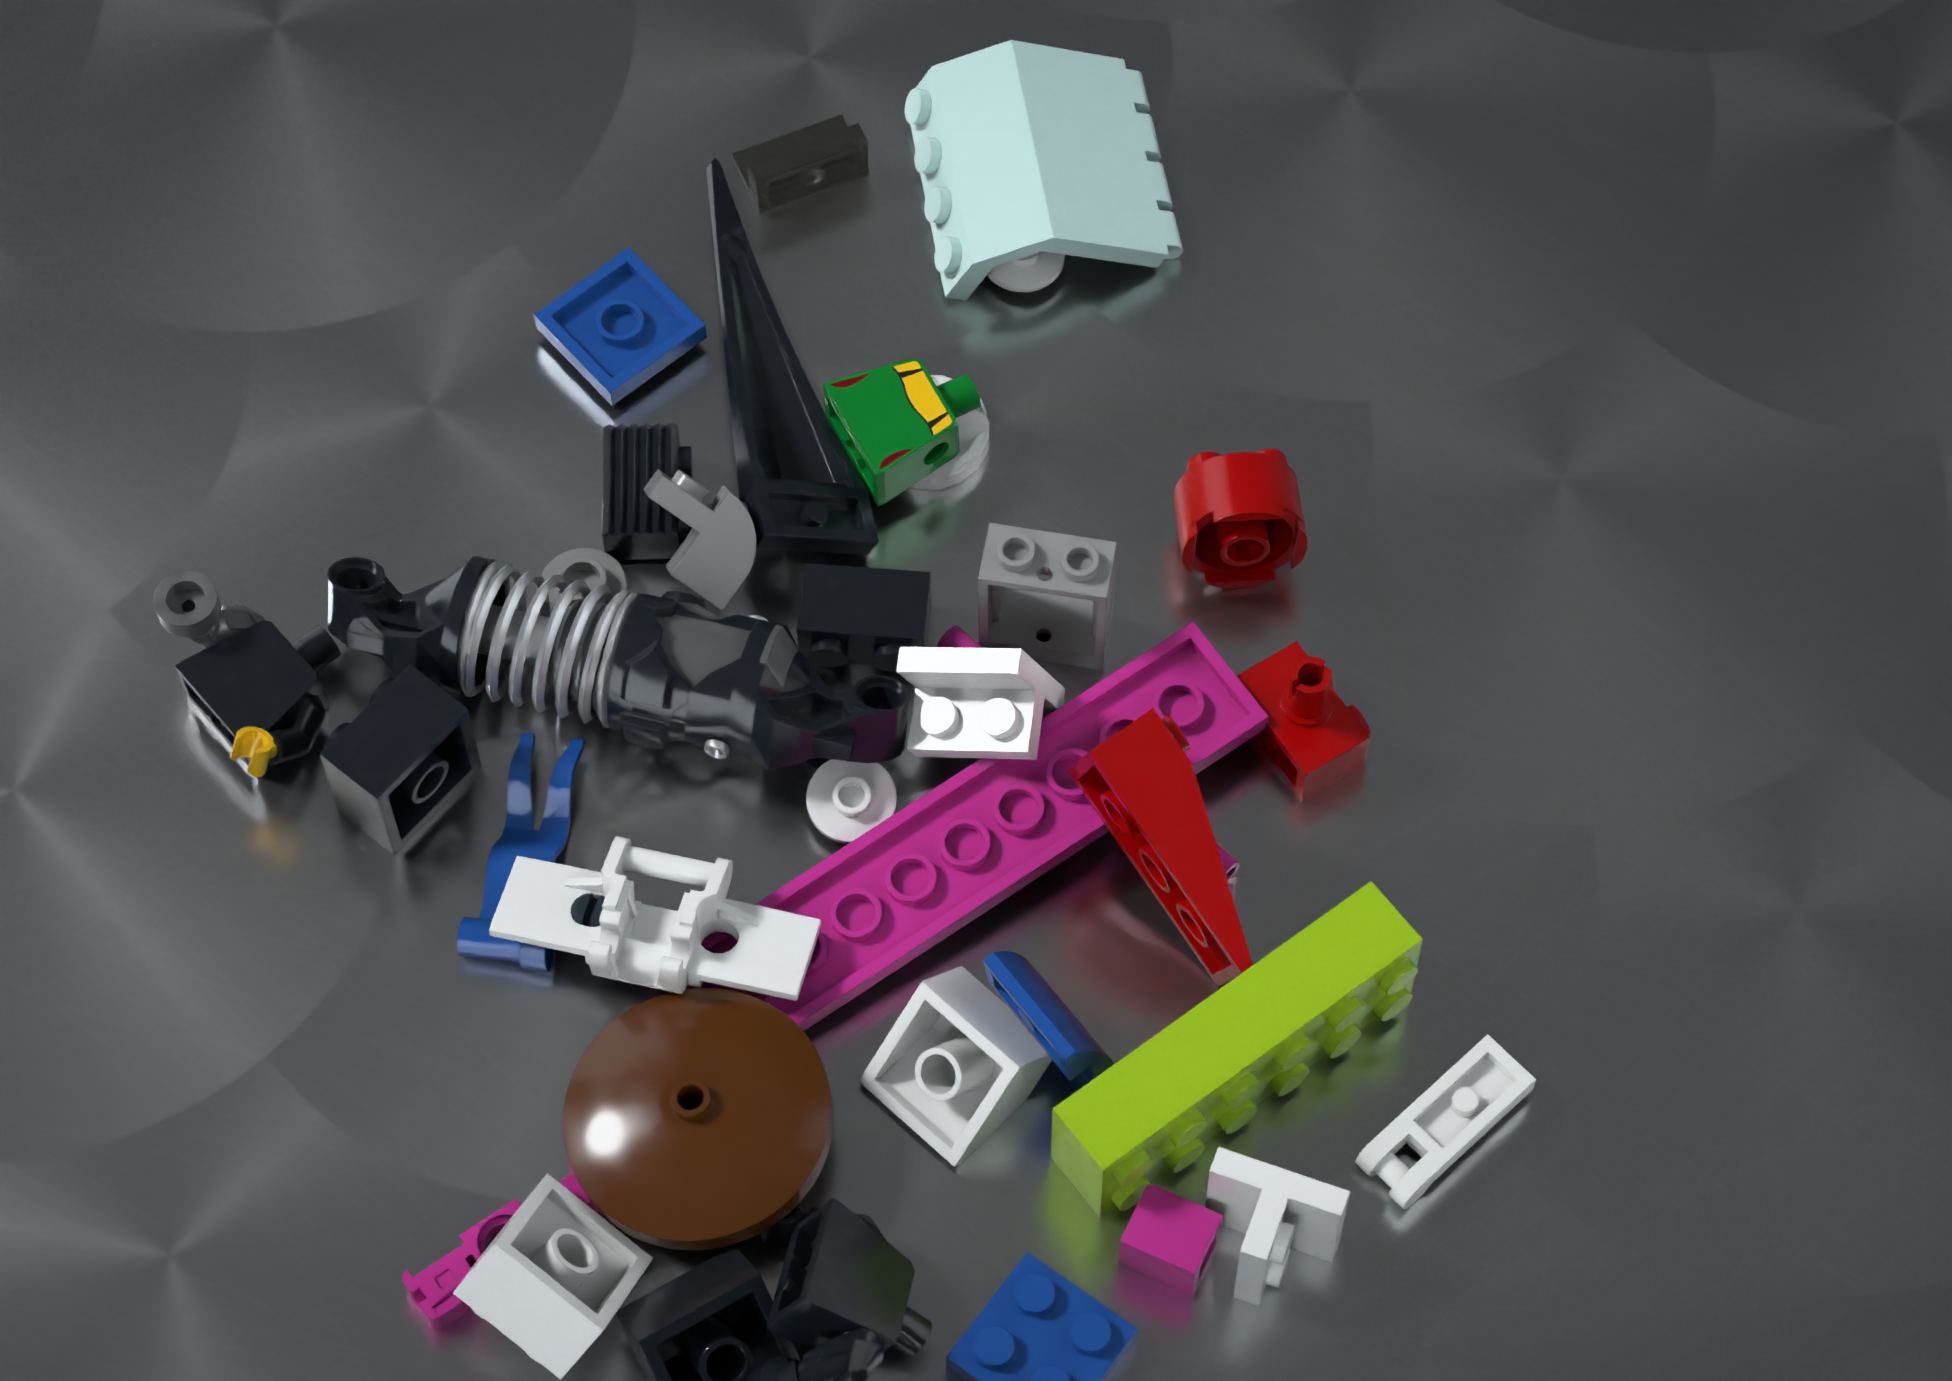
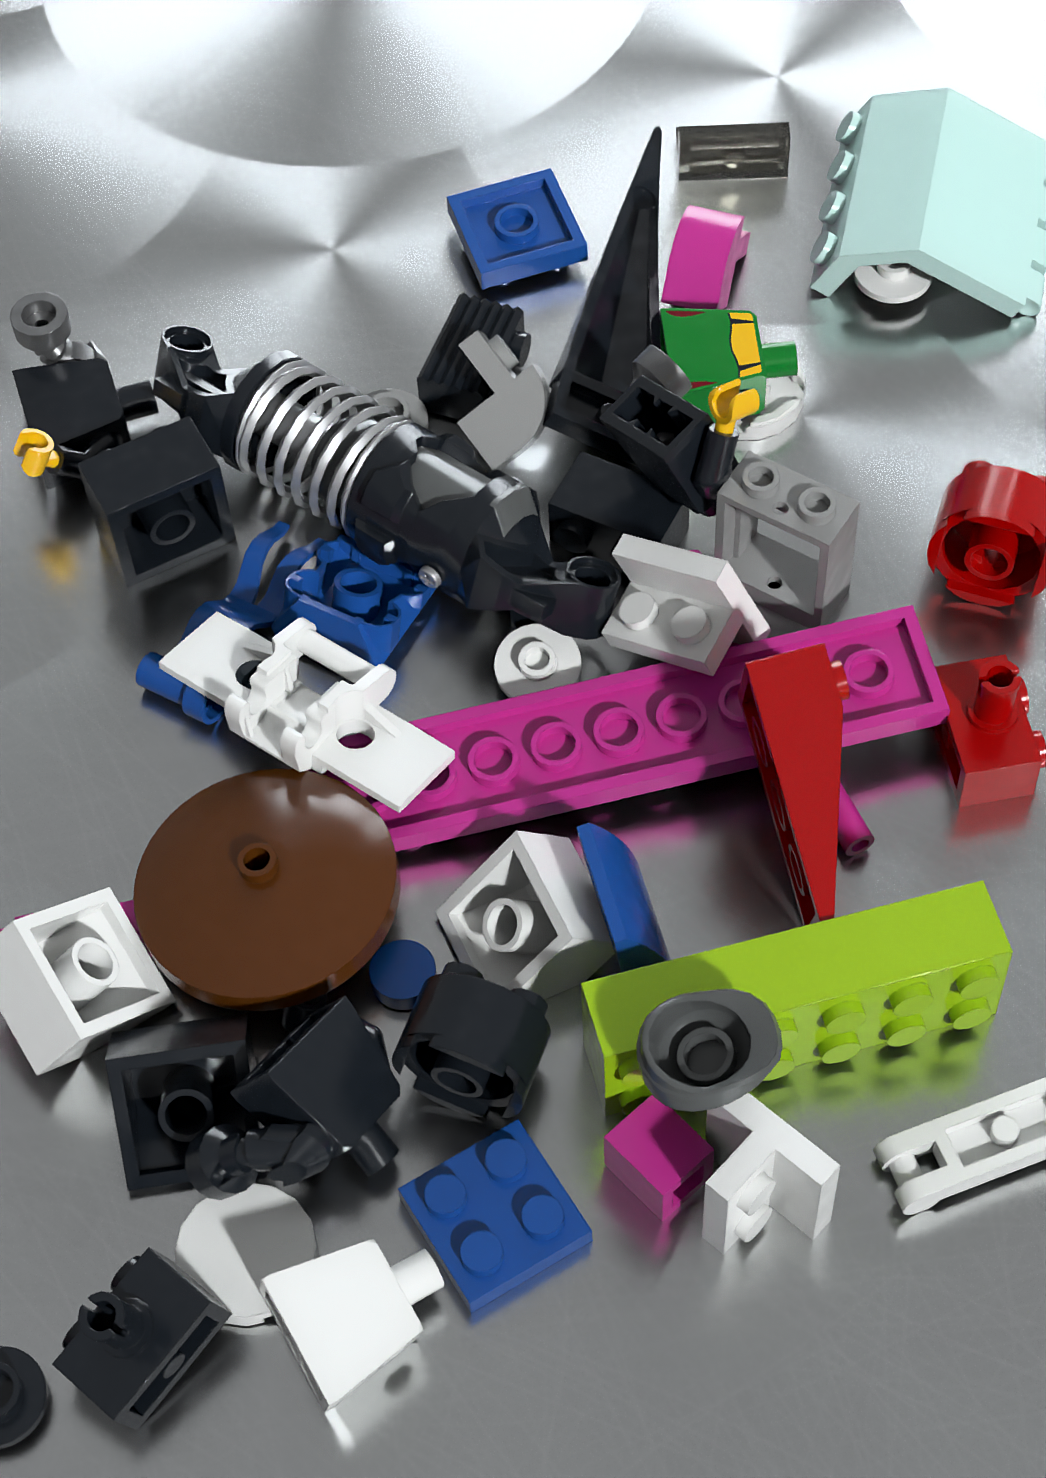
camera: 25 degrees right, 5 degrees down
none -> blue slope [271,534,436,666]
none -> blue tile [369,940,437,1010]
none -> black brick [392,961,551,1118]
none -> black torso [599,345,760,517]
none -> dark grey hat [636,989,783,1112]
none -> dark pink brick [661,205,751,310]

